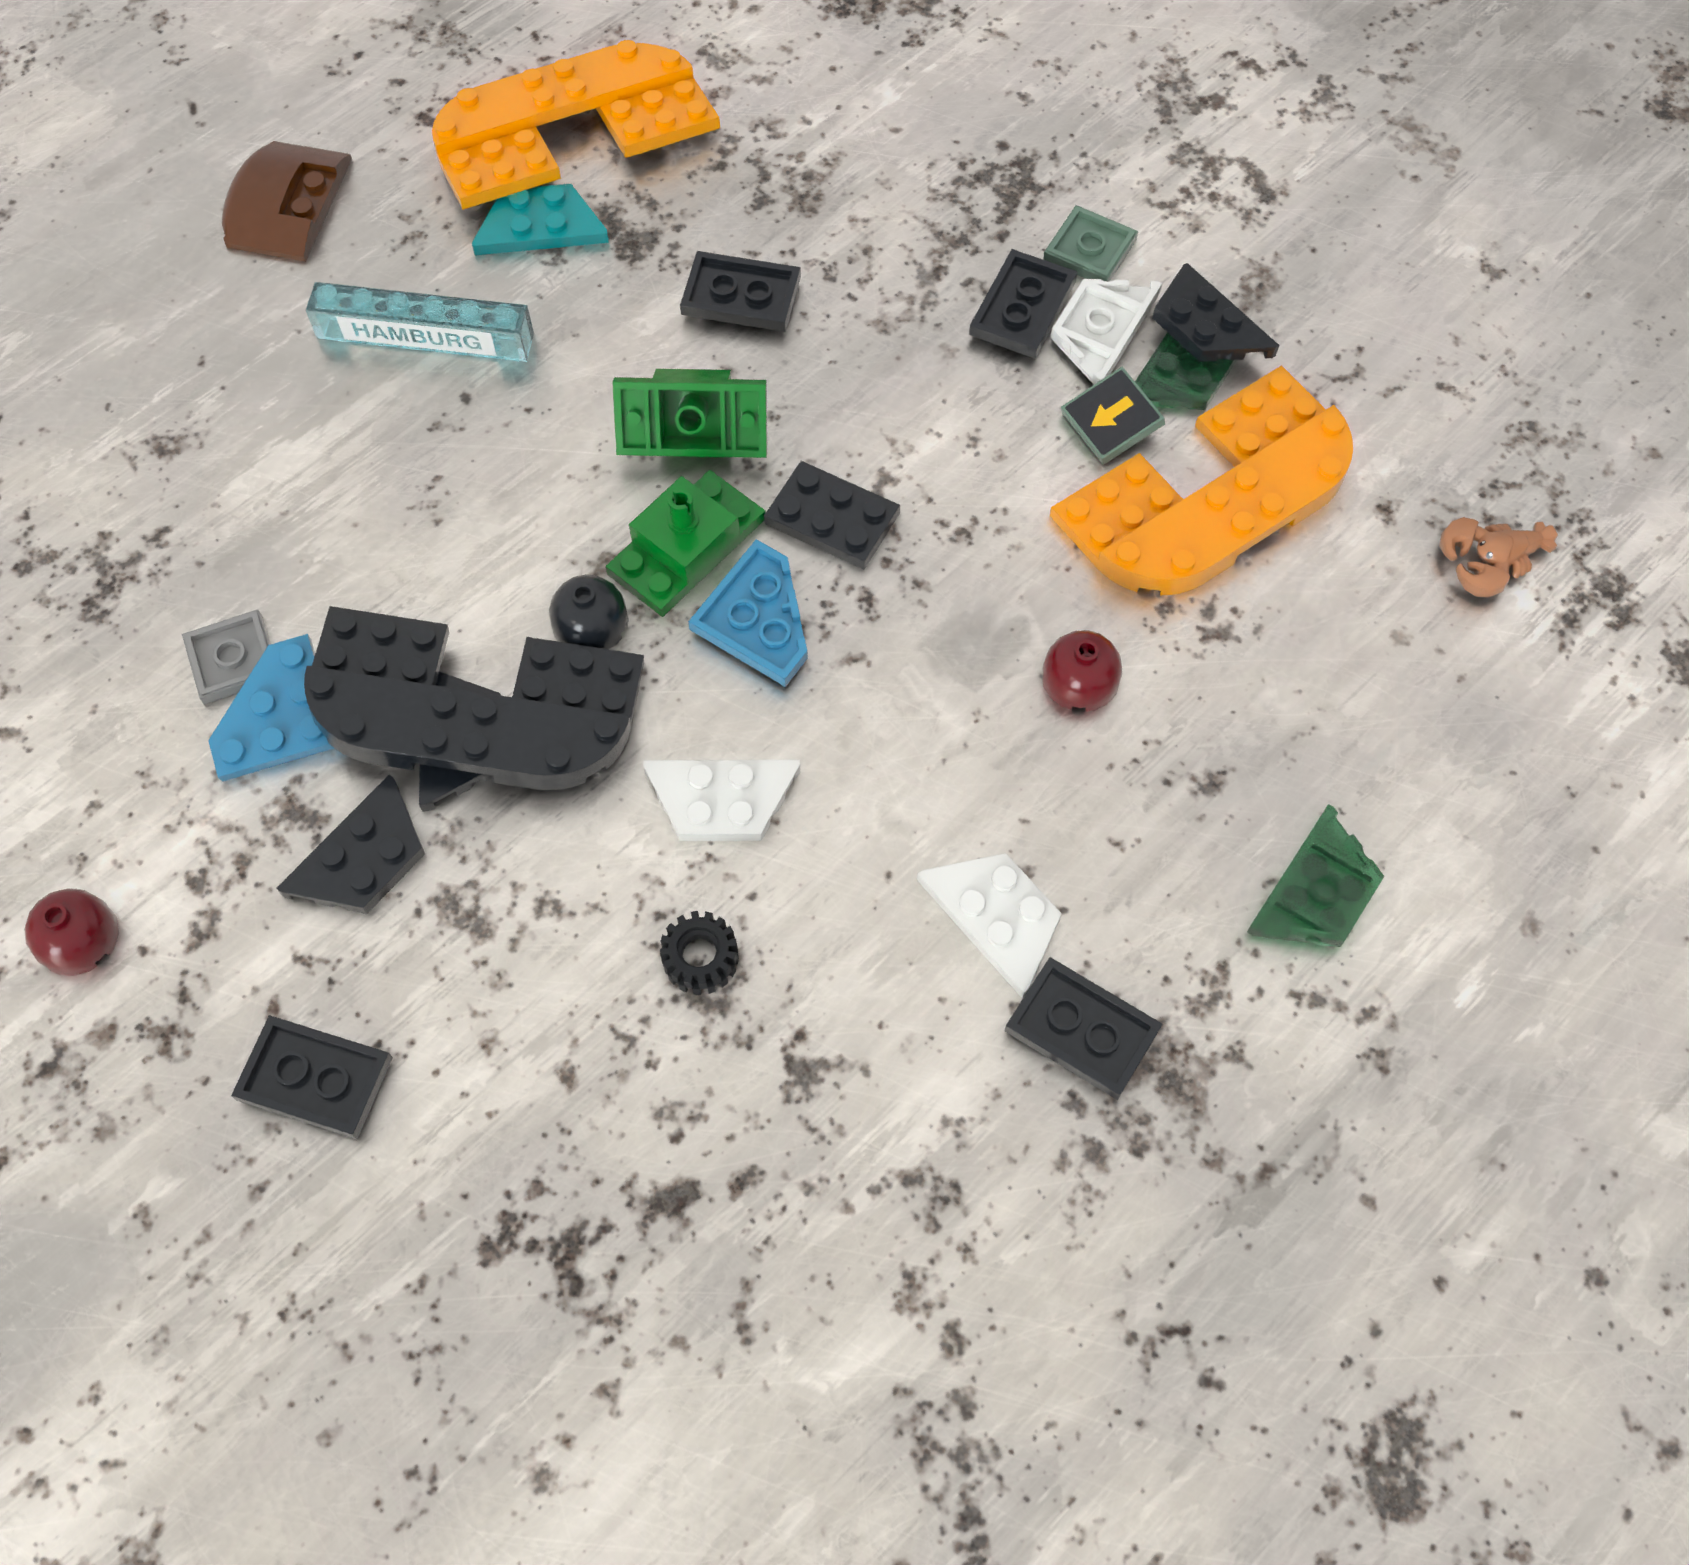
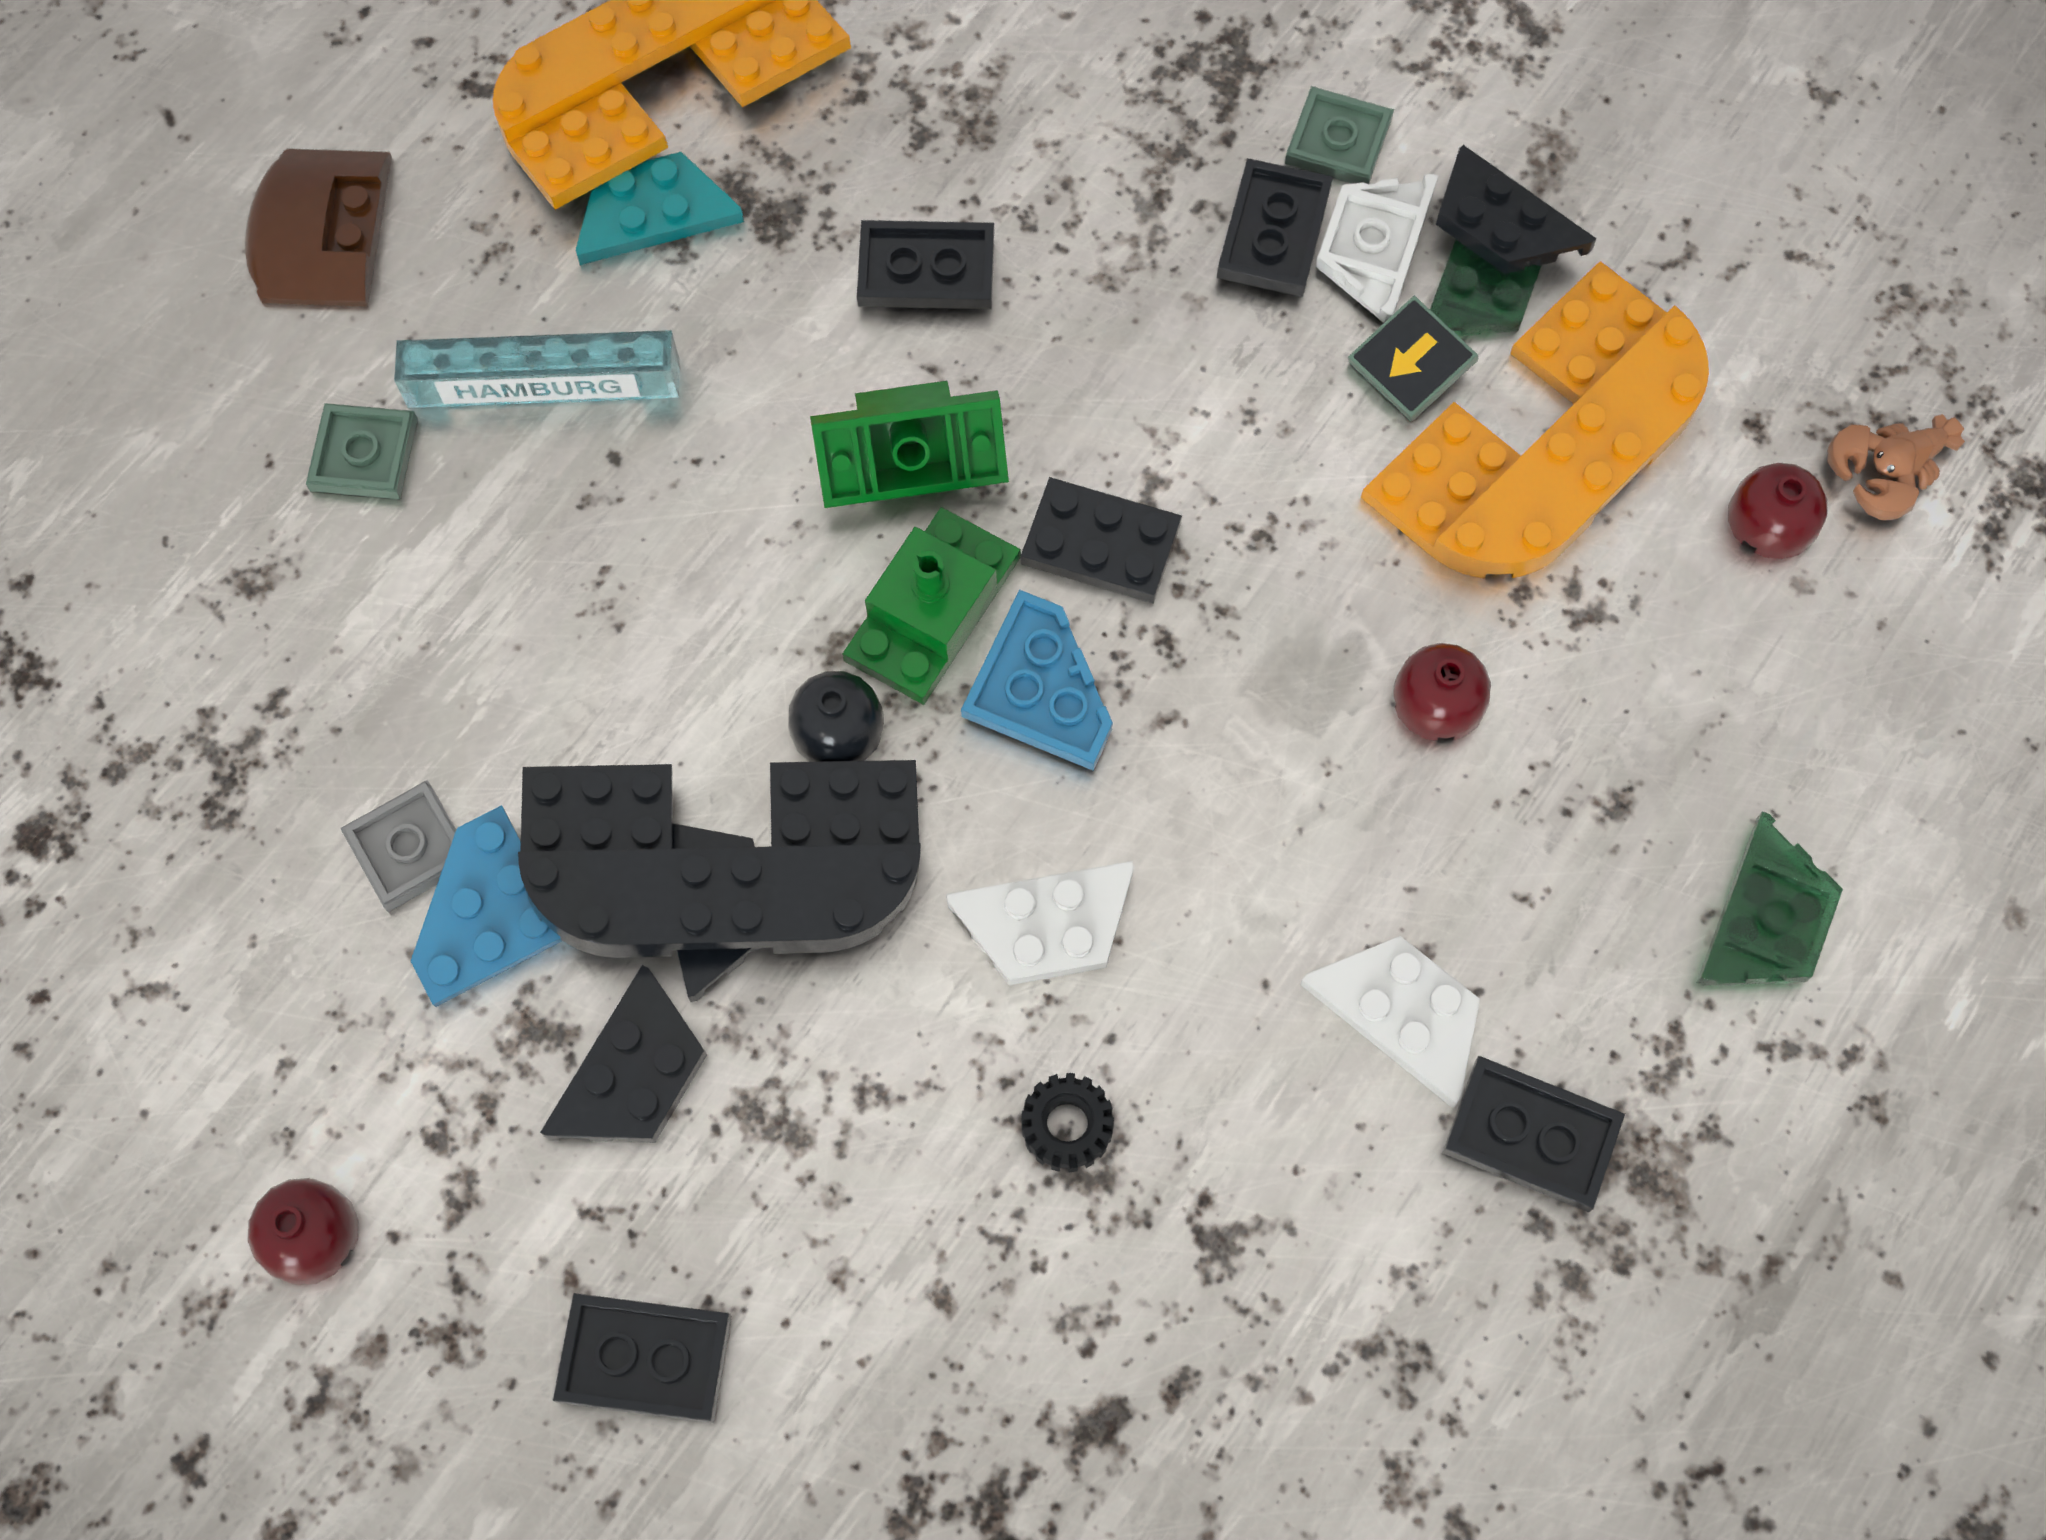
camera: 10 degrees left, 5 degrees up
none -> sand green tile [306,403,418,499]
none -> dark red cylinder [1728,463,1827,559]

